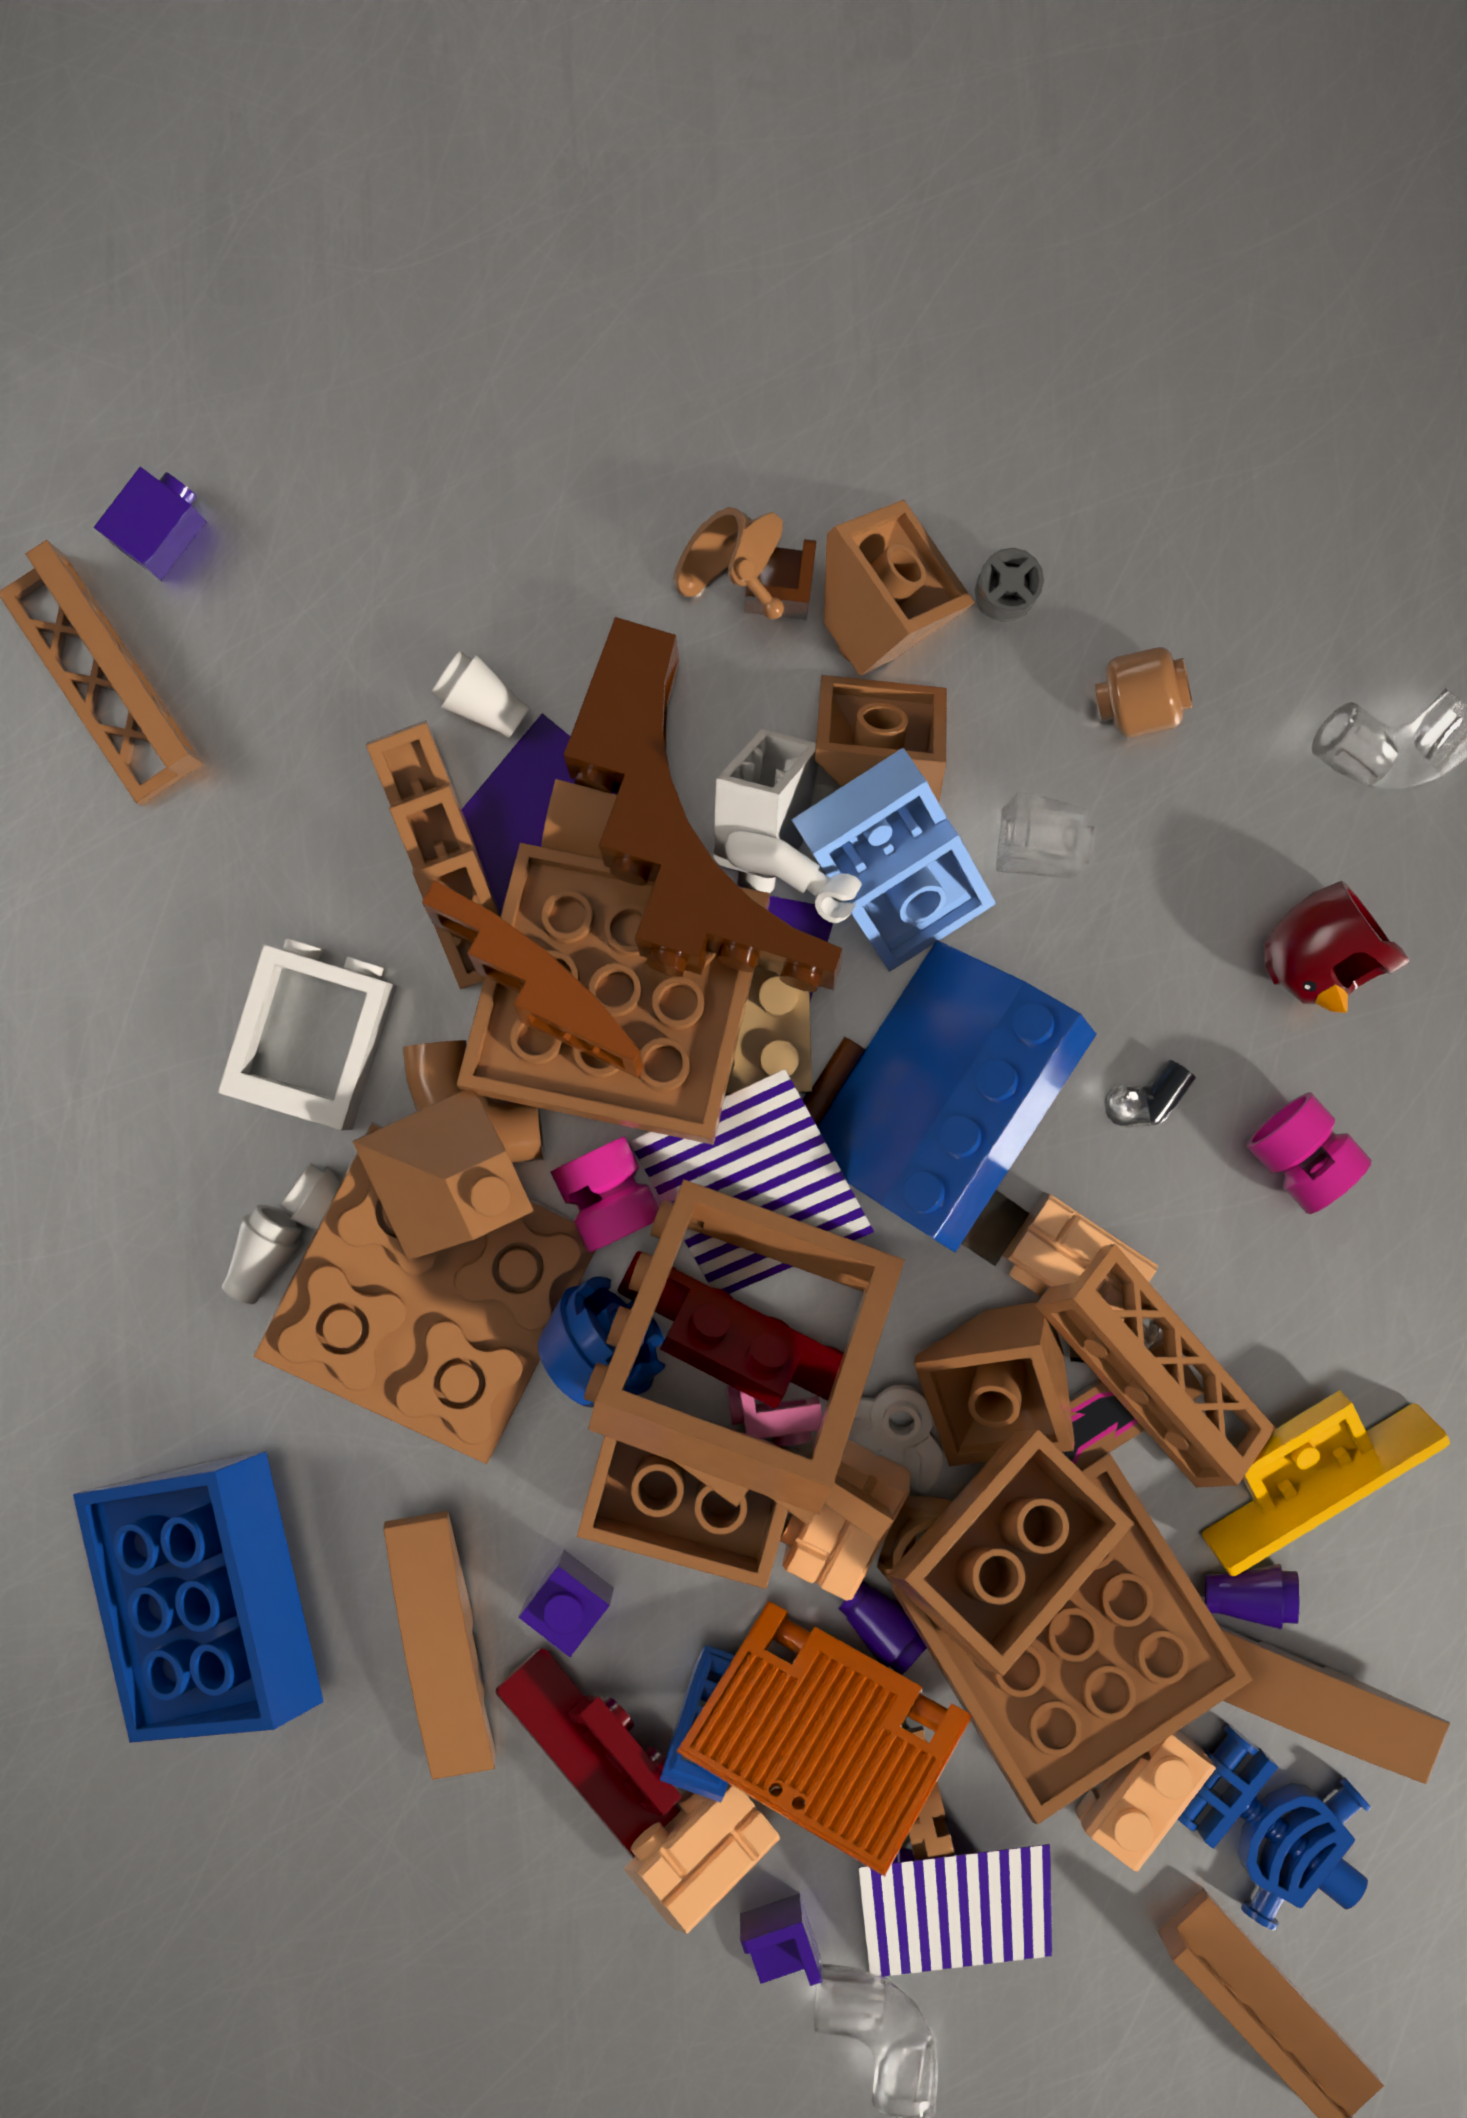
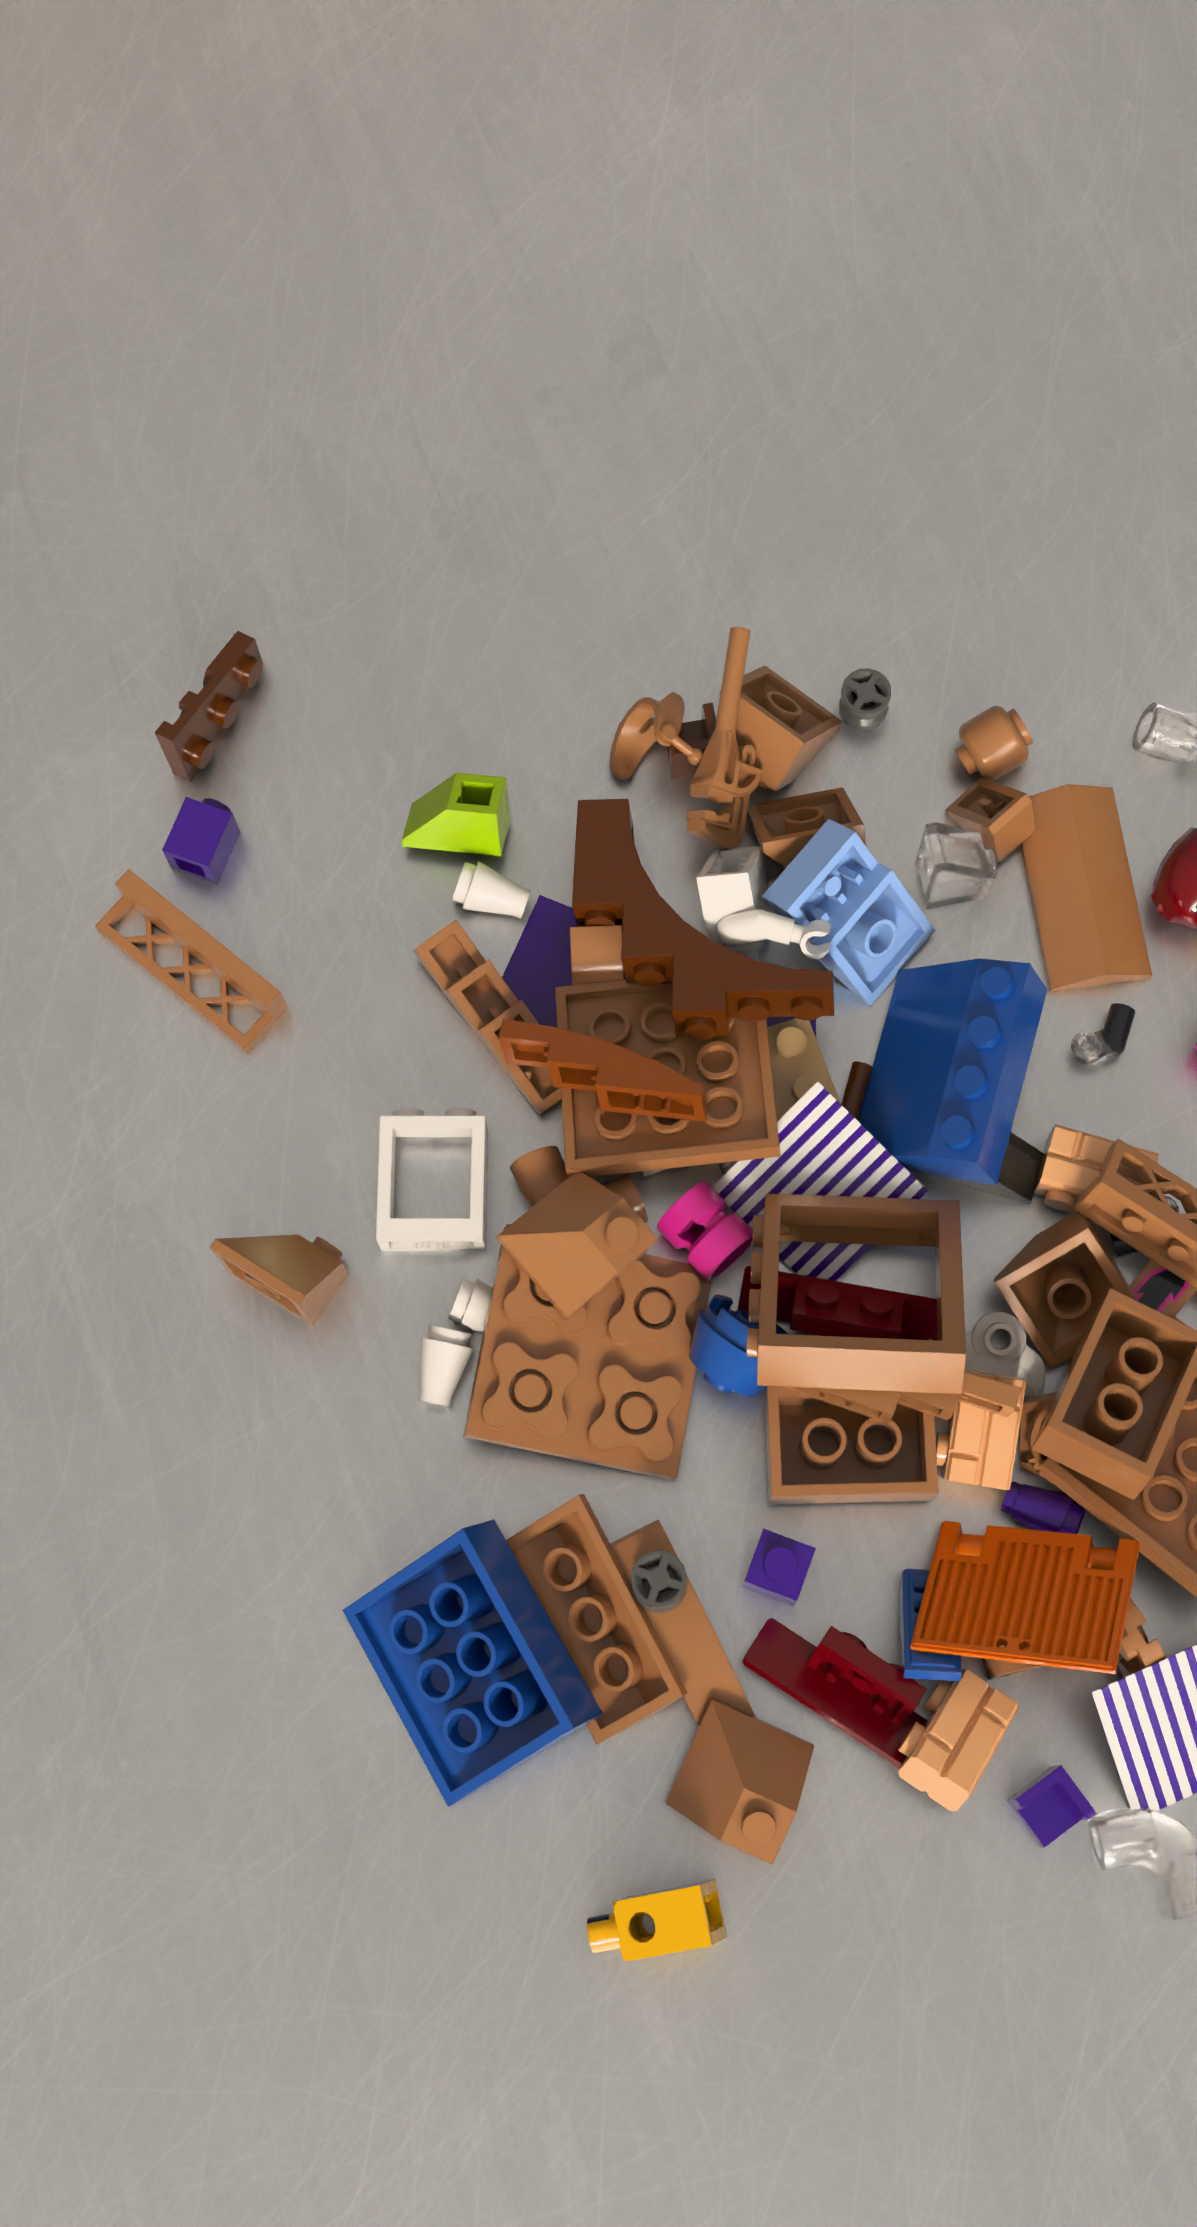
camera: 10 degrees left, 15 degrees down
none -> reddish brown wing [155,631,263,782]
none -> medium nougat slope [209,1234,349,1326]
none -> lime slope [402,773,511,856]
none -> medium nougat slope [506,1494,688,1744]
none -> yellow torso [587,1879,727,1961]
none -> dark grey wheel [631,1550,687,1613]
none -> medium nougat slope [665,1697,814,1865]
none -> medium nougat piece [686,627,763,849]
none -> medium nougat slope [945,777,1036,863]
none -> medium nougat slope [1020,784,1152,993]

